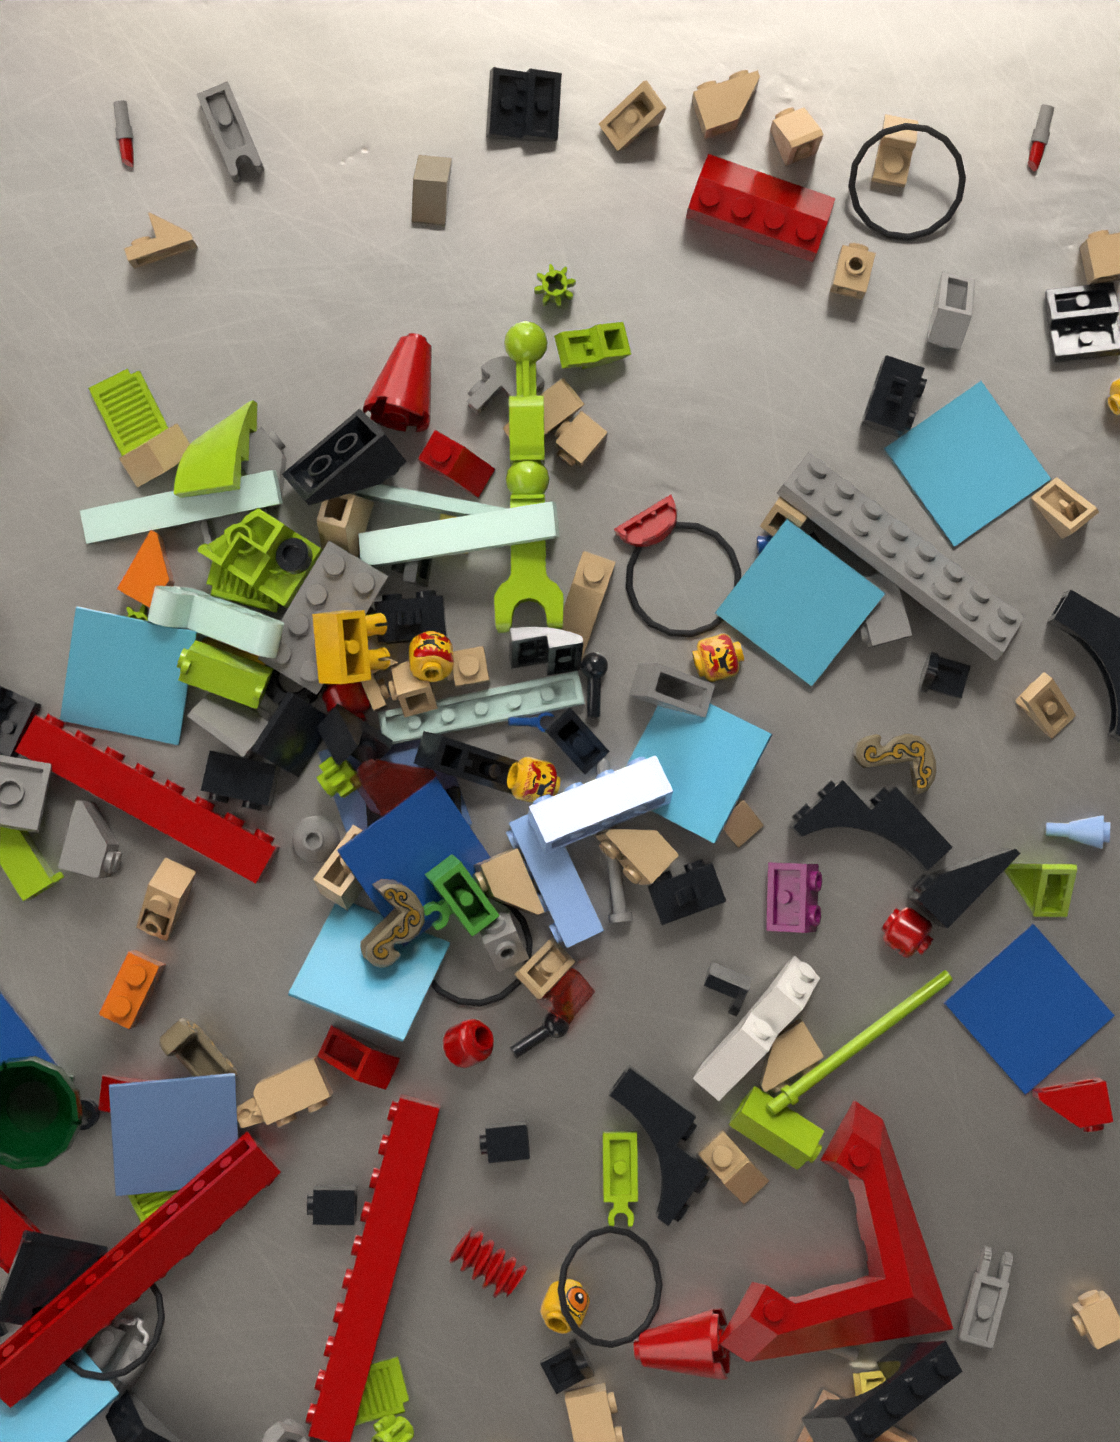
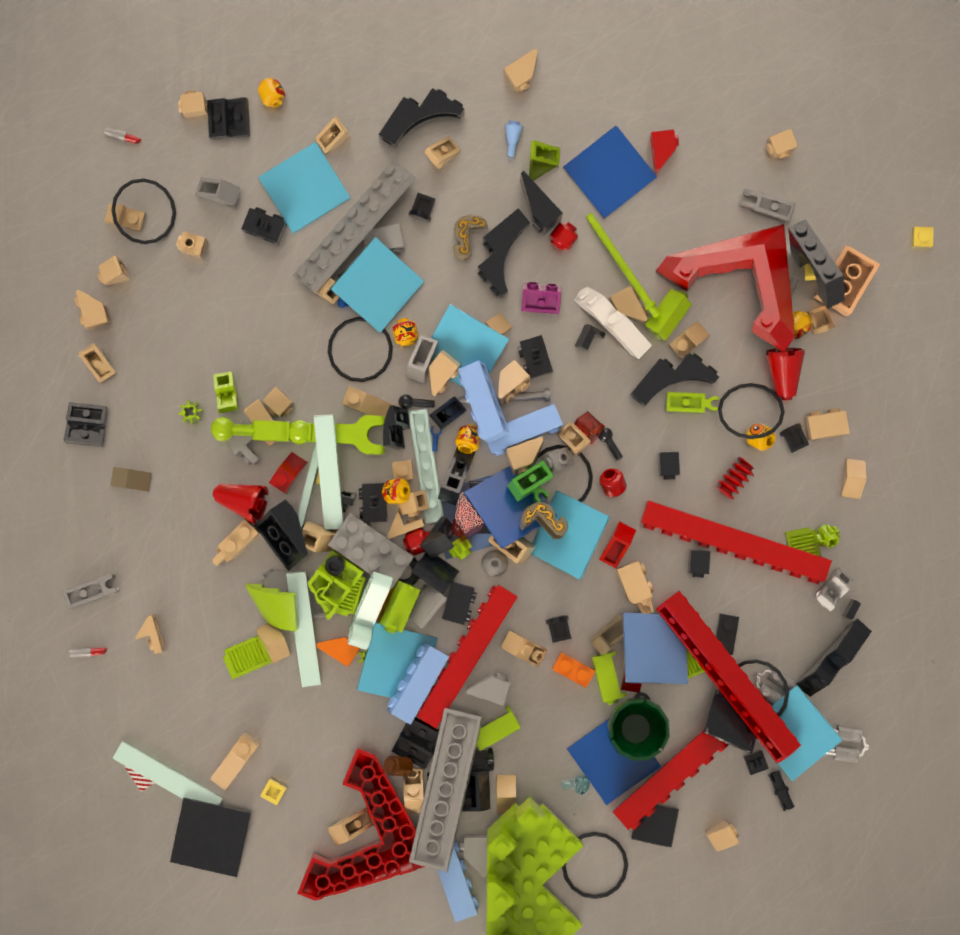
camera: 85 degrees left, 0 degrees up
yellow brick [312,610,391,684] -> none
tile [614,494,678,547] -> none
red slope [686,154,835,262] -> none
none -> tan hinge [211,519,260,566]
none -> light blue brick [386,643,449,725]
none -> tan slope [429,350,461,396]
none -> black tile [545,615,571,643]
none -> lime brick [591,651,627,705]
none -> black plate [716,613,739,655]
none -> yellow head [793,311,812,339]
none -> tan tile [807,306,835,335]

